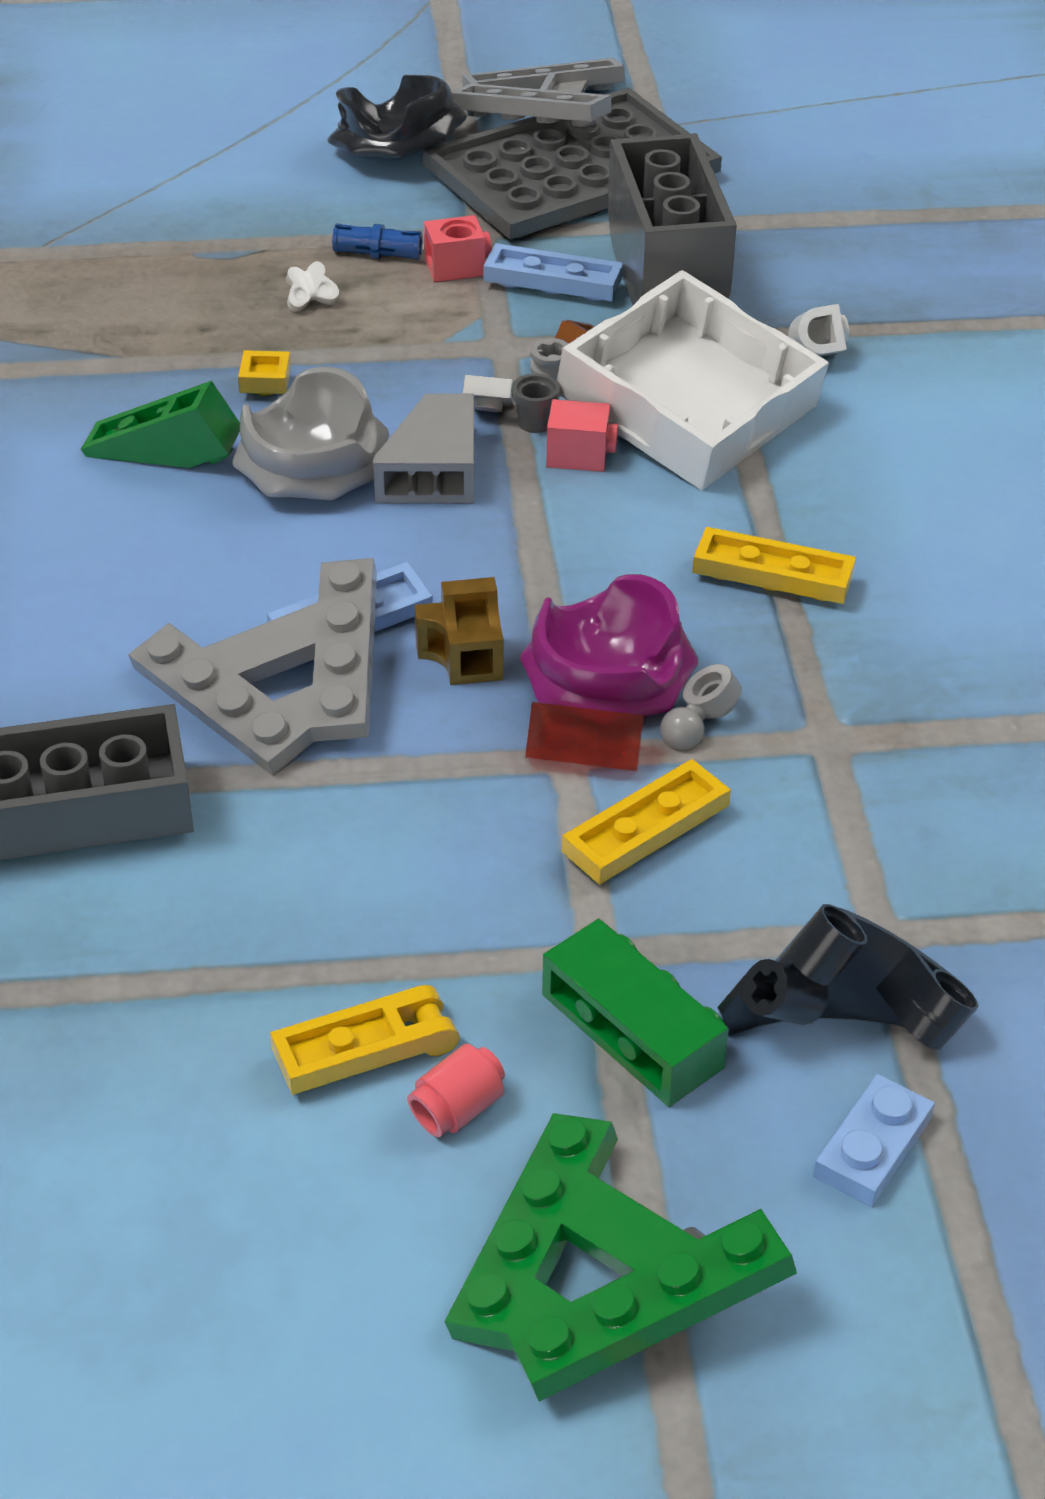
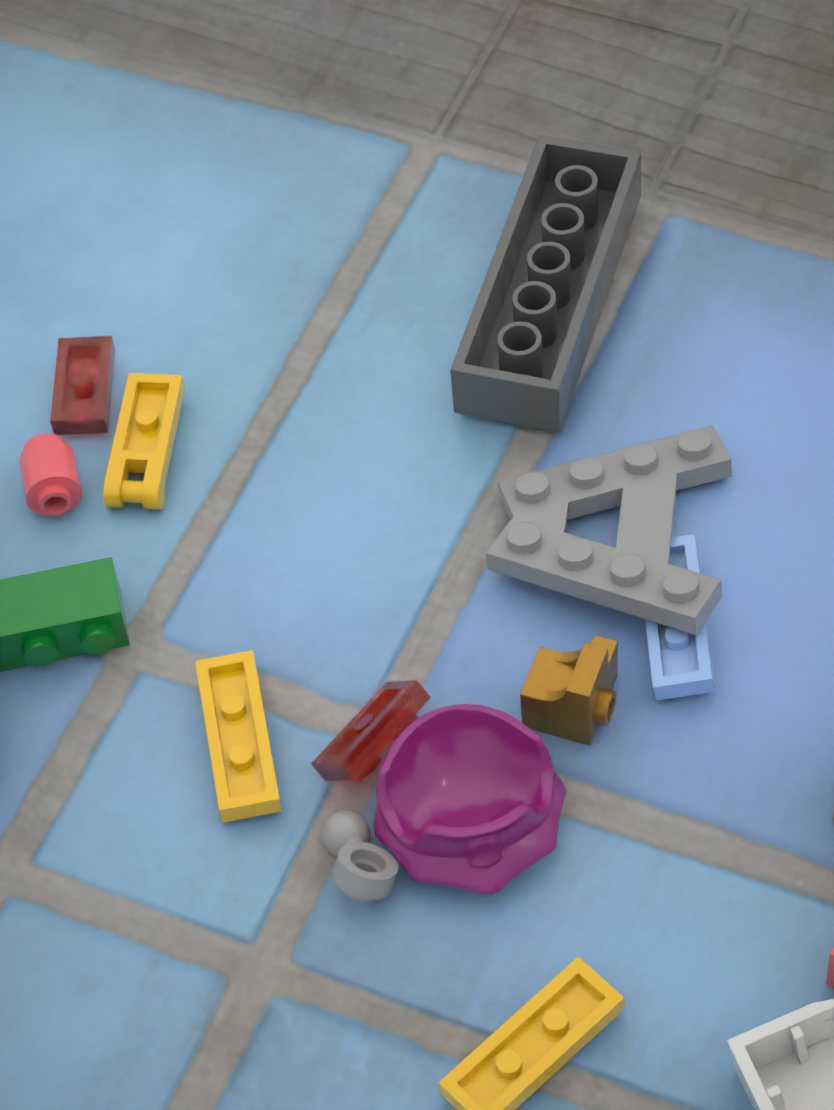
camera: 125 degrees right, 10 degrees up
none -> clear red plate [50,336,115,435]

